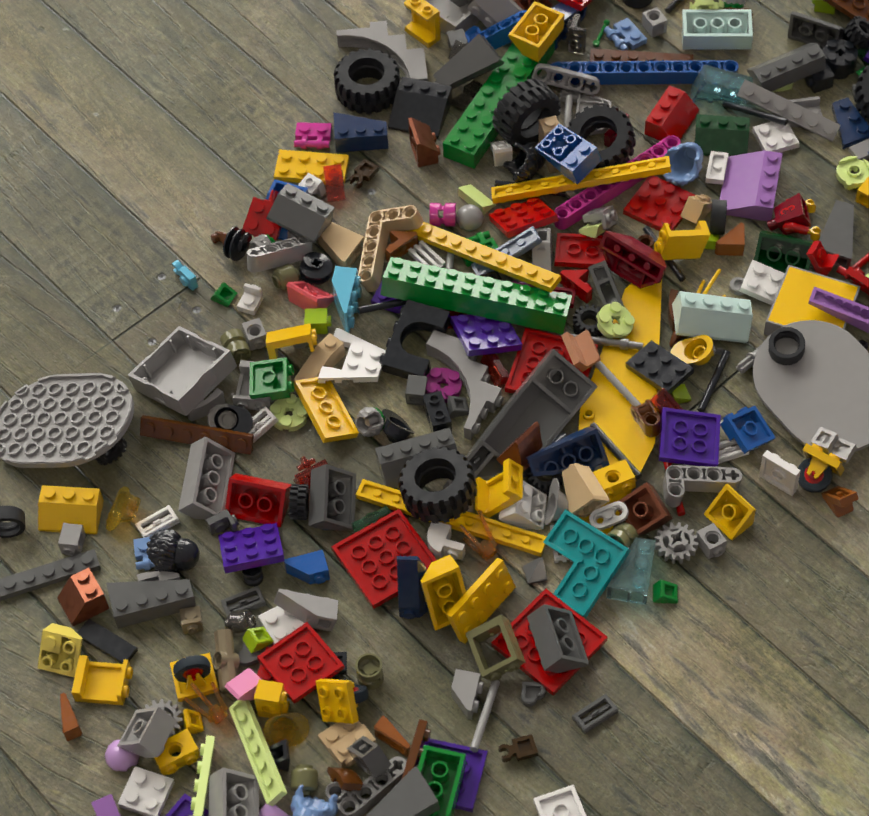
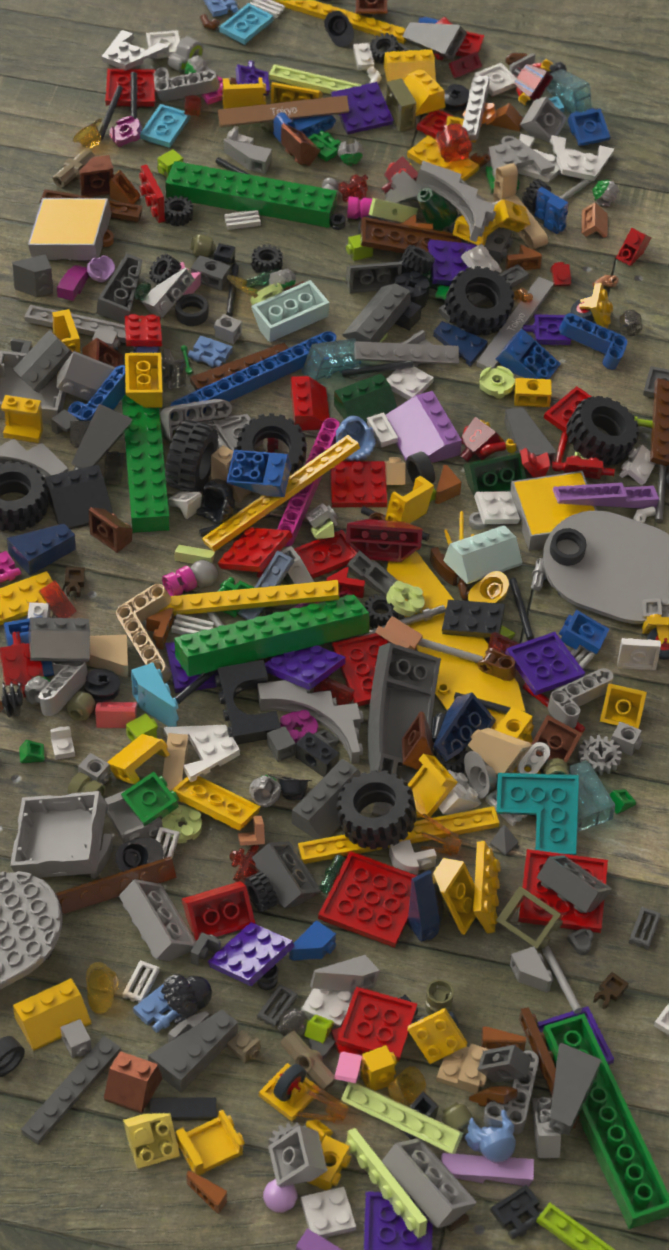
camera: 40 degrees left, 5 degrees down
none -> nougat panel [238,816,265,846]

